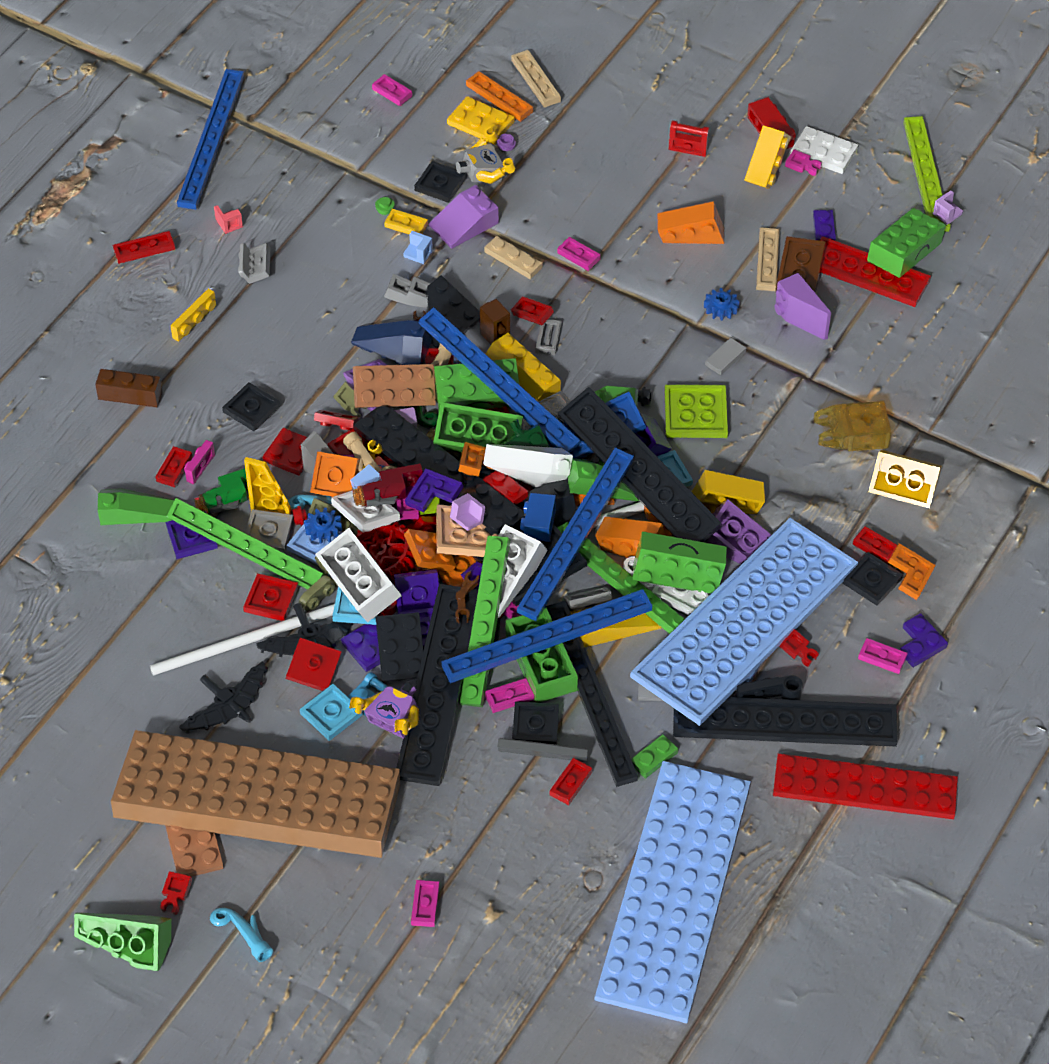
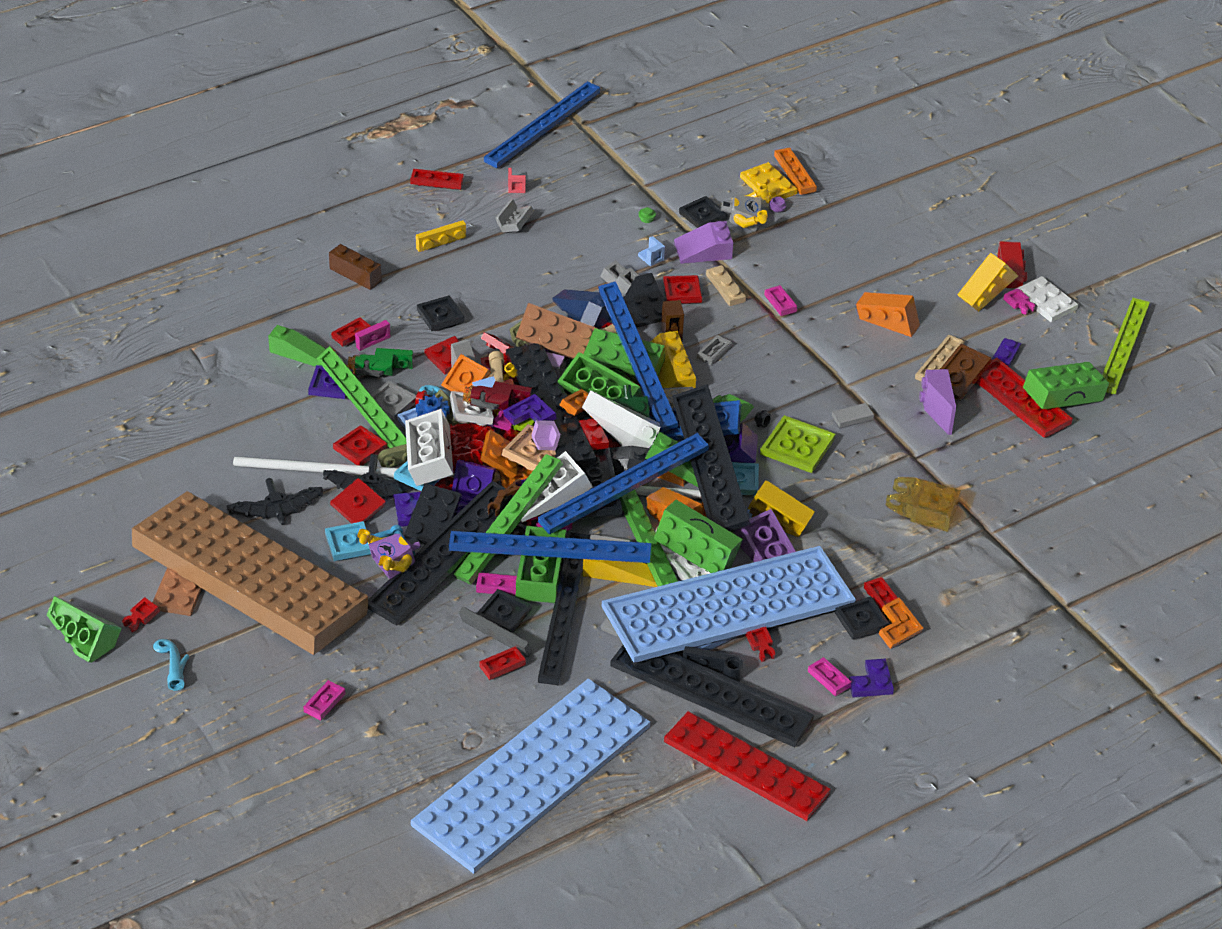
camera: 25 degrees right, 10 degrees down
yellow wedge [244,457,291,515] -> none
dark pink plate [372,74,412,106] -> none
yellow plate [385,209,428,235] -> none
tan plate [511,50,561,108] -> none
red plate [511,296,554,326] -> none
blue brick [520,493,556,542] -> none
bright green plate [631,735,678,779] -> none
red plate [669,120,710,157] -> none
blue gear [704,288,739,321] -> none
slope [868,450,942,508] -> none
lavender panel [933,190,963,225] -> none
none -> red plate [663,275,702,303]

